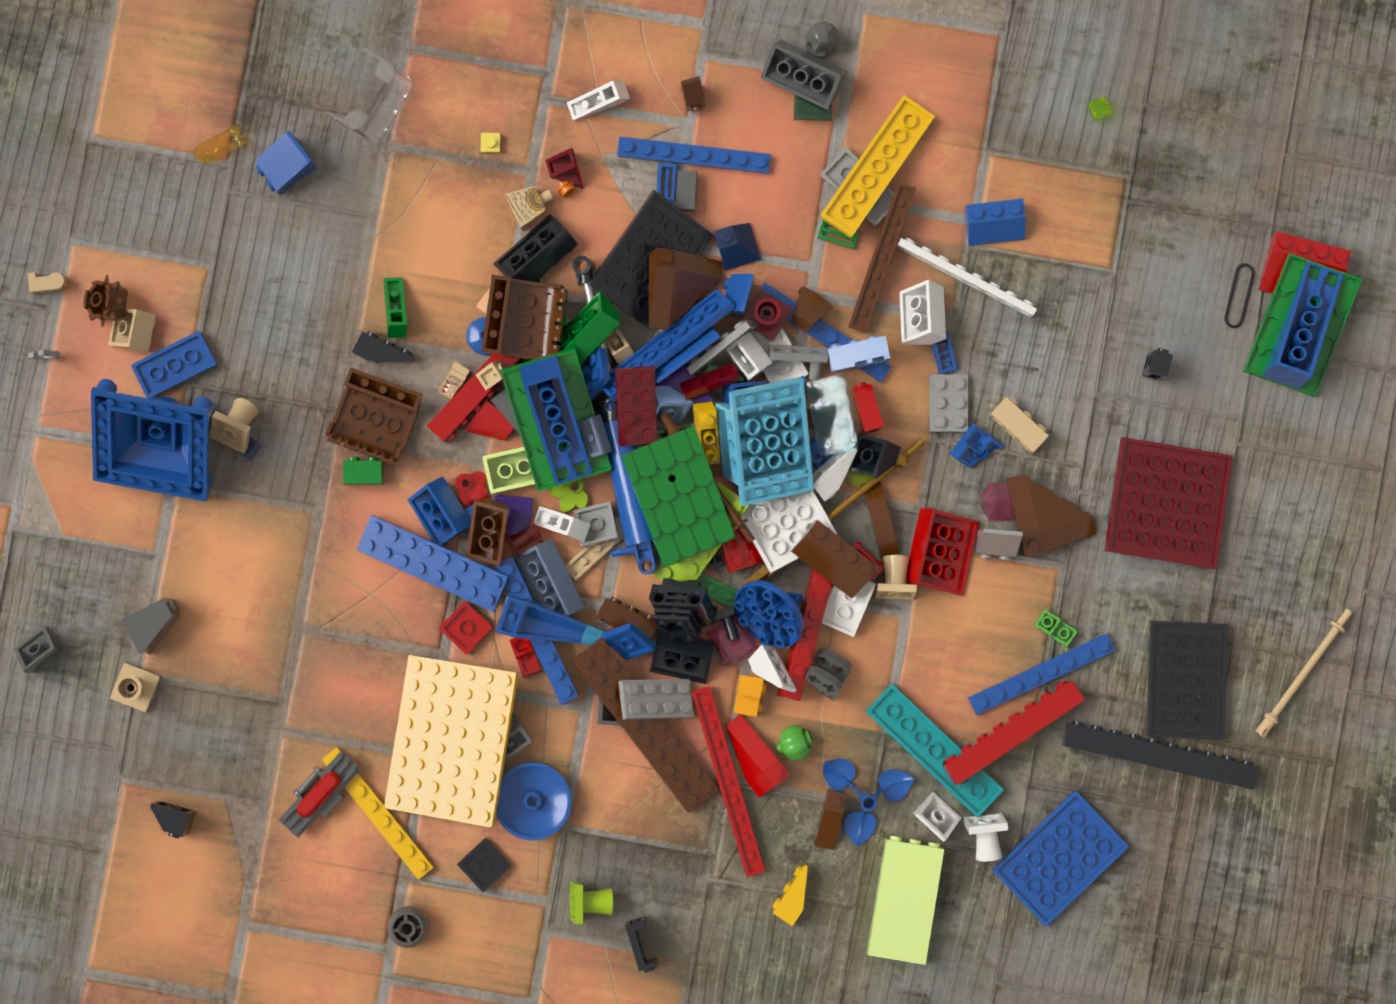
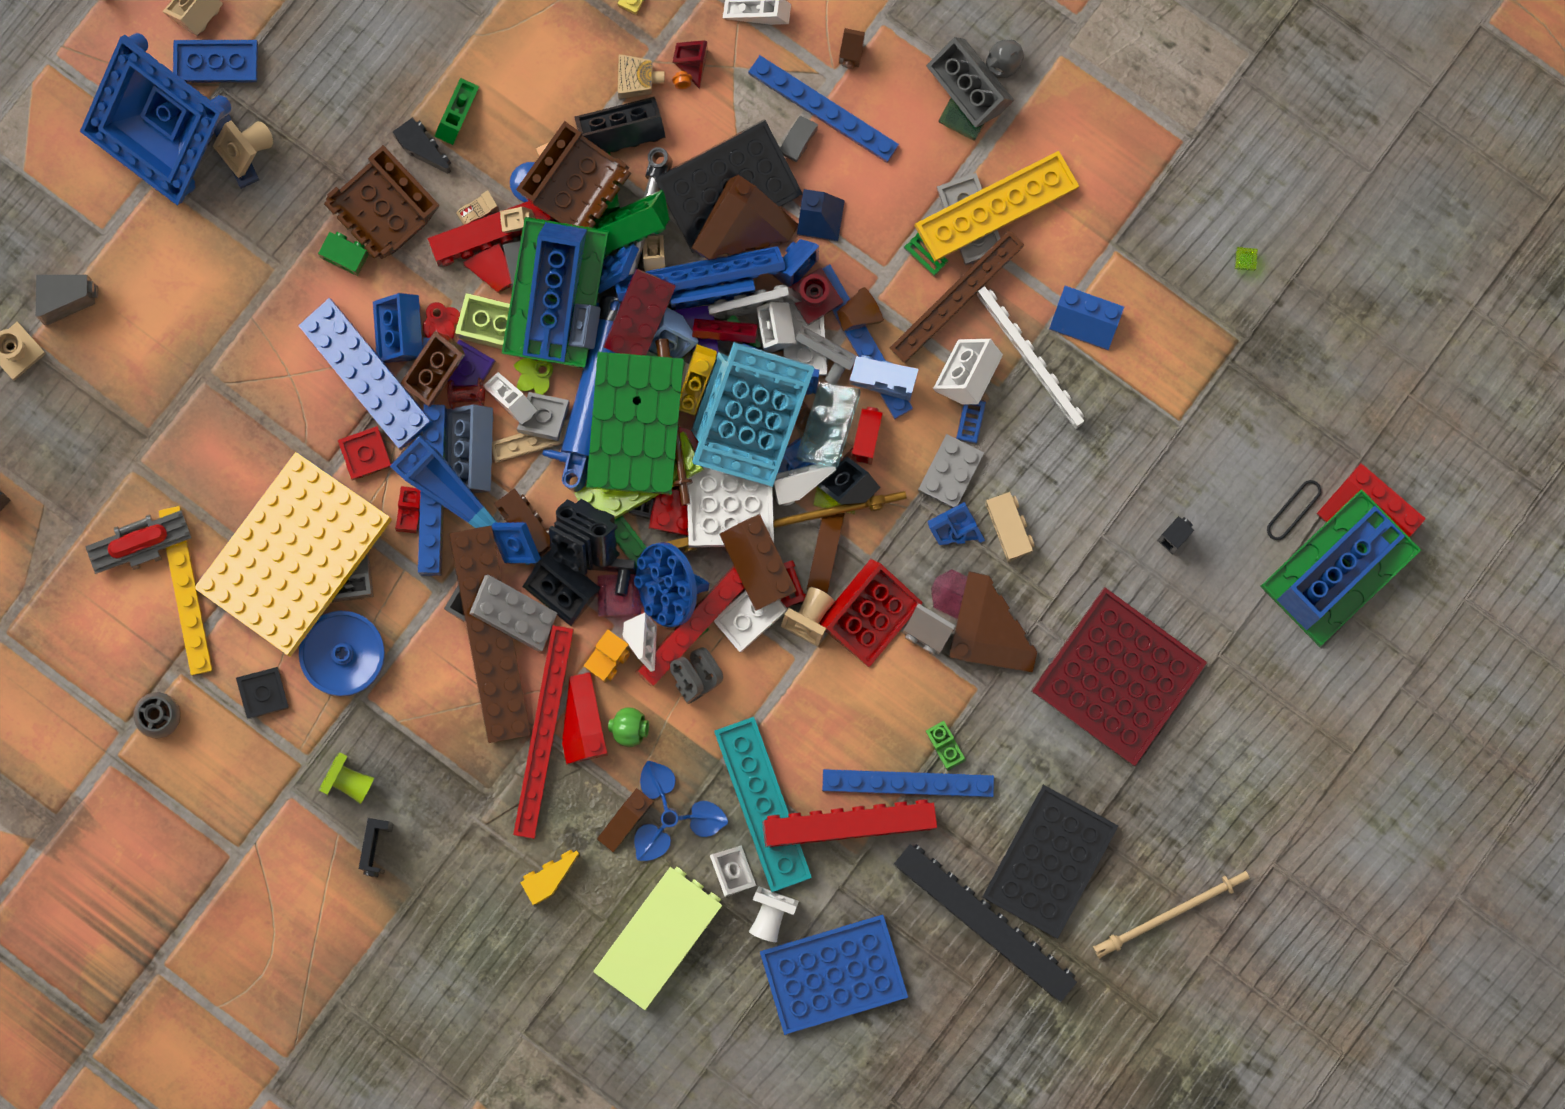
camera: 30 degrees right, 5 degrees down
blue tile [657,163,677,203] -> none

